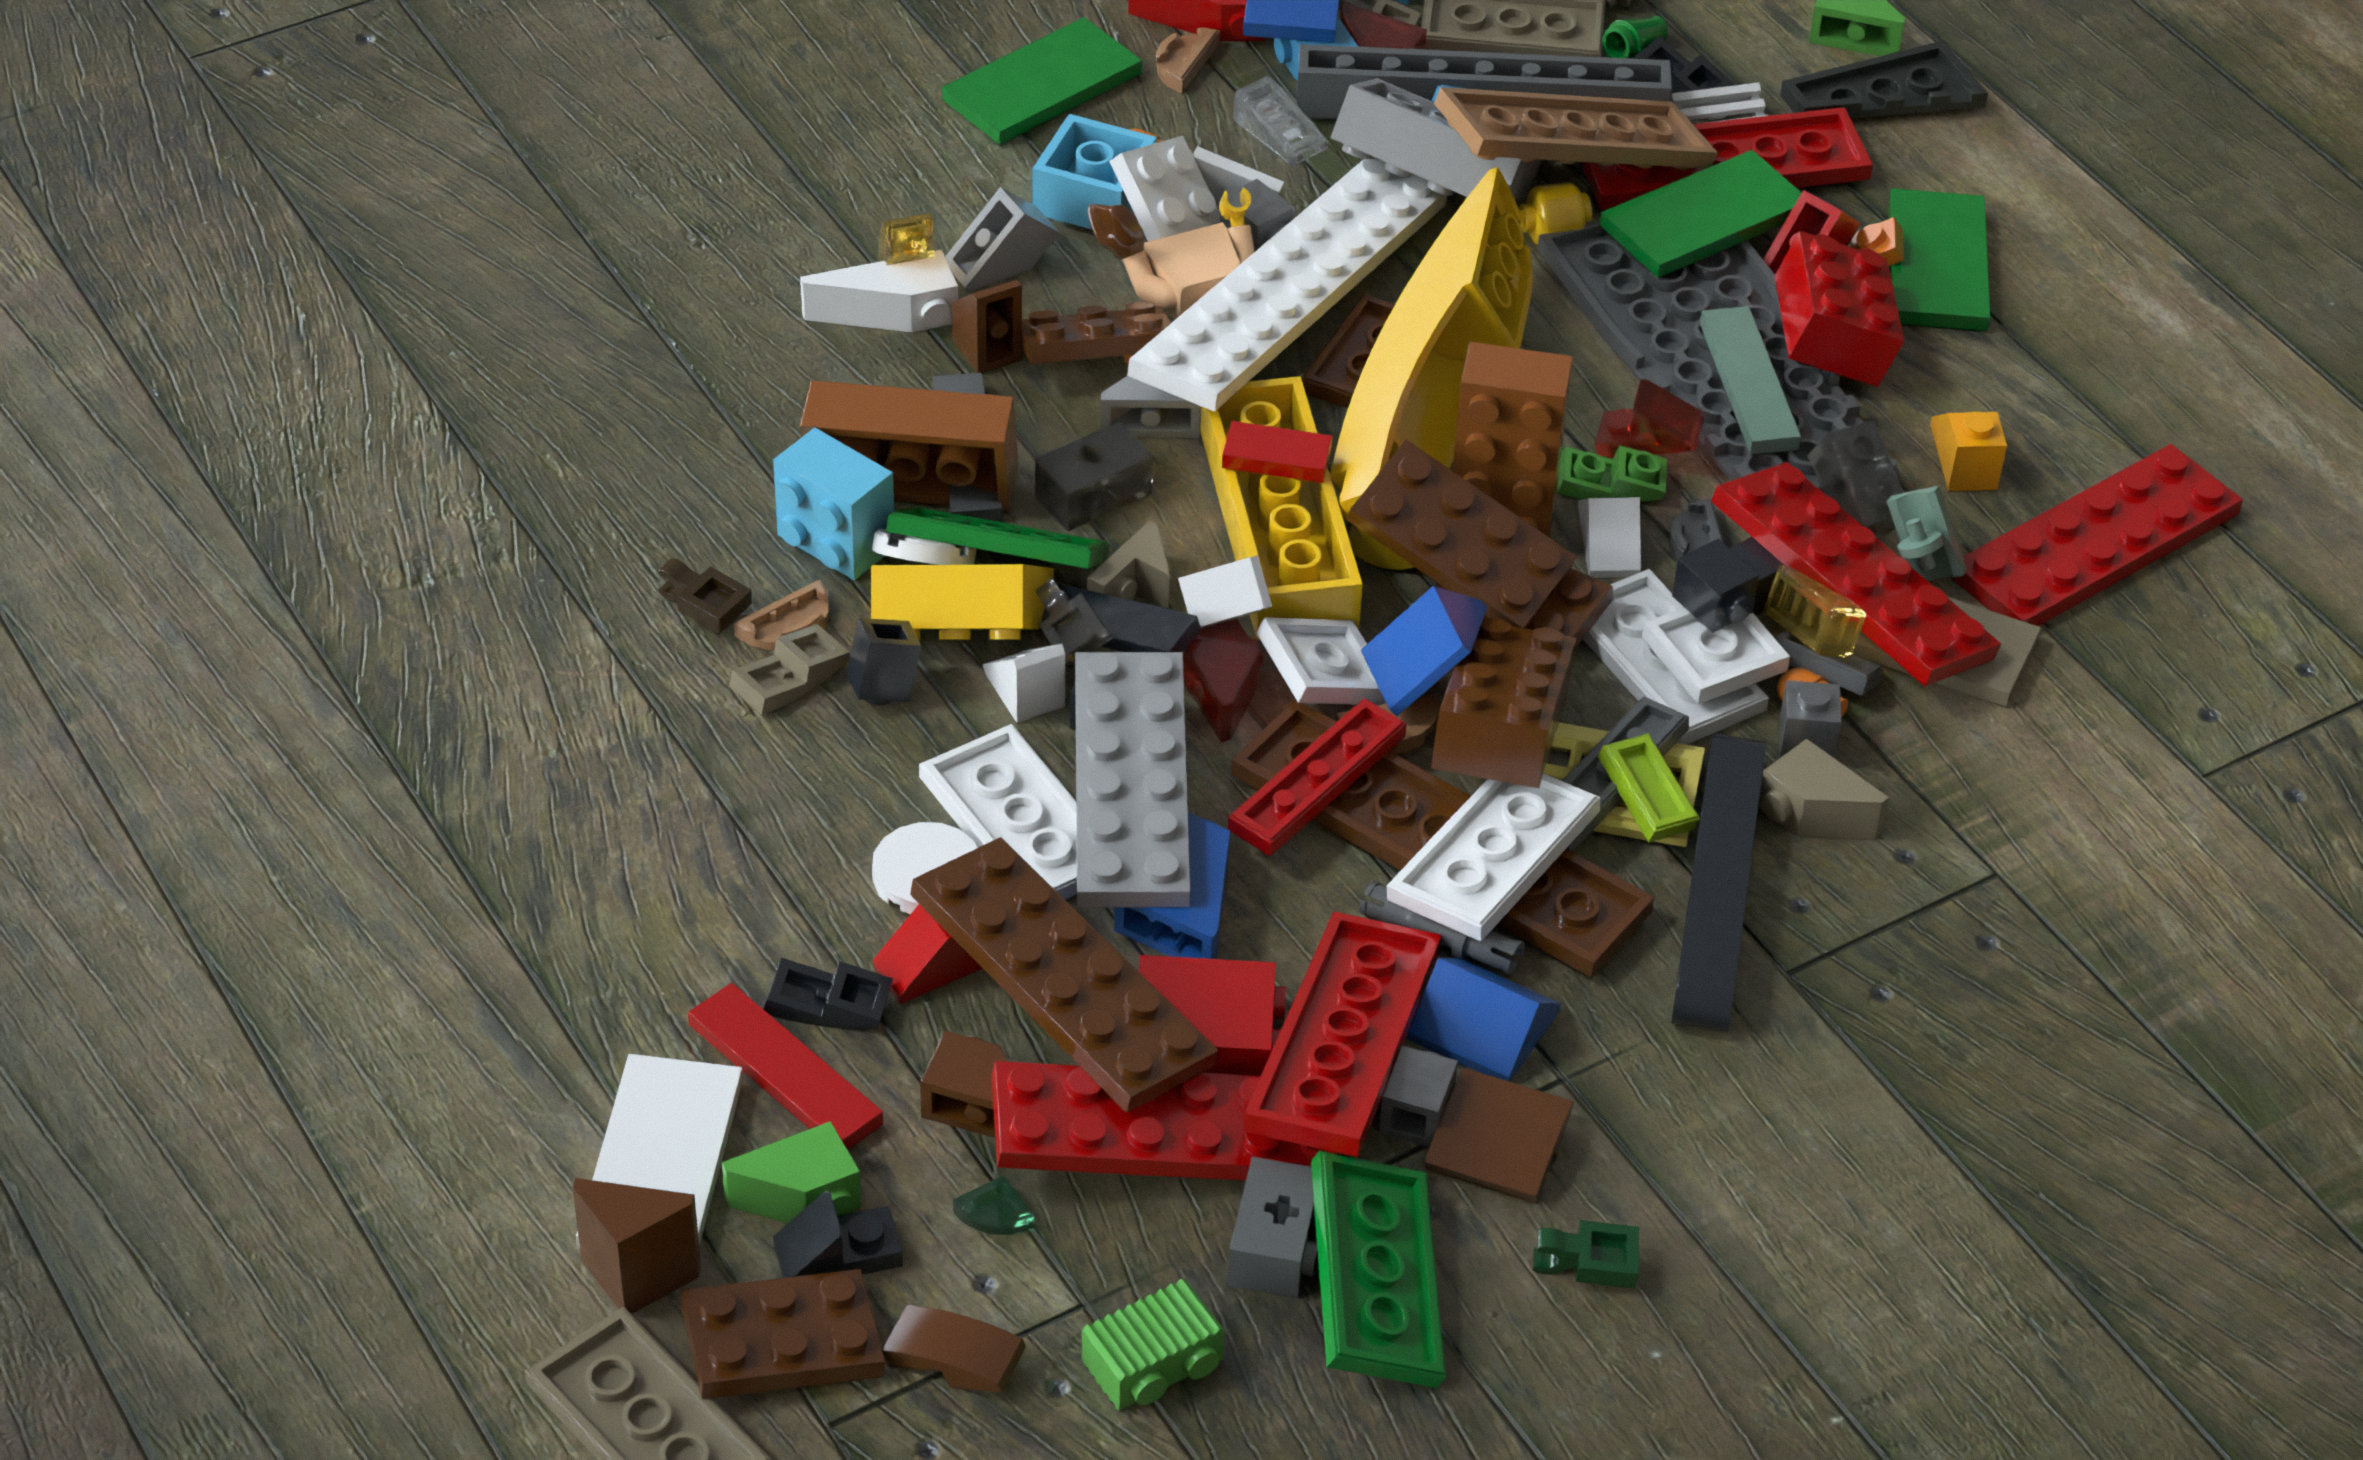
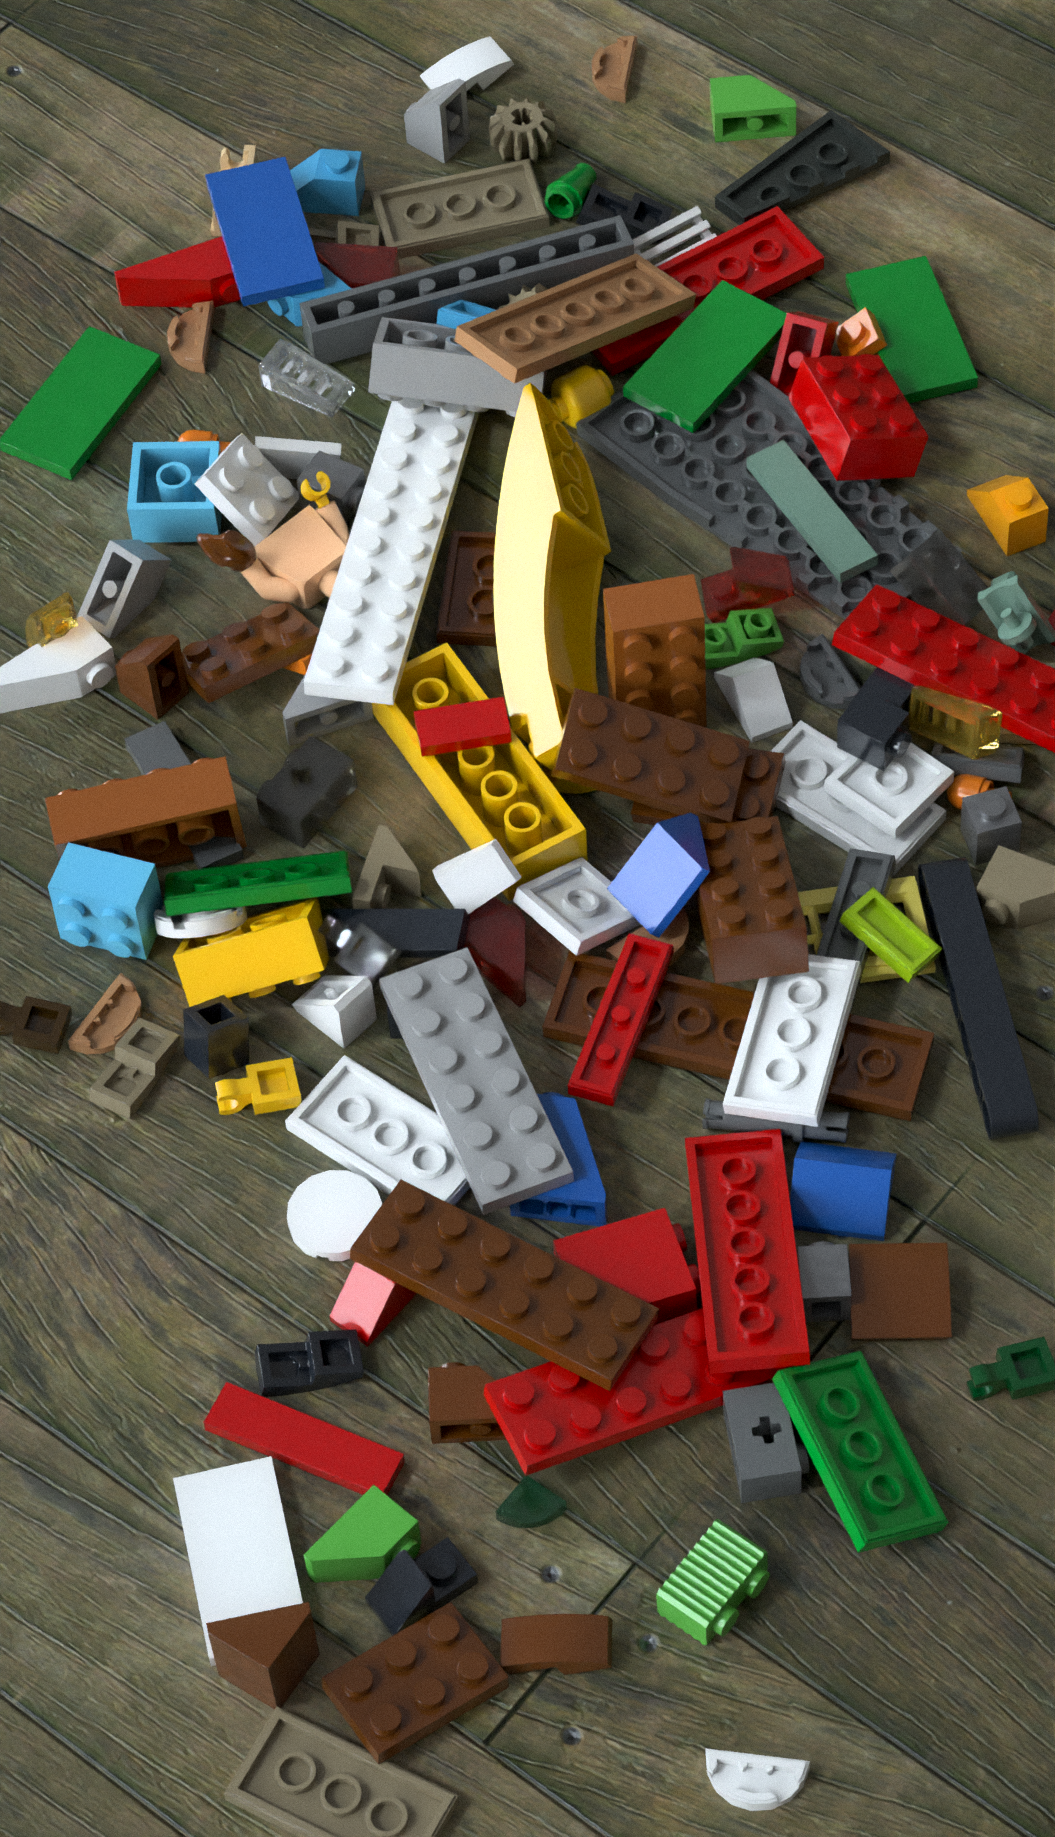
camera: 15 degrees left, 10 degrees up
none -> yellow plate [215,1057,301,1115]

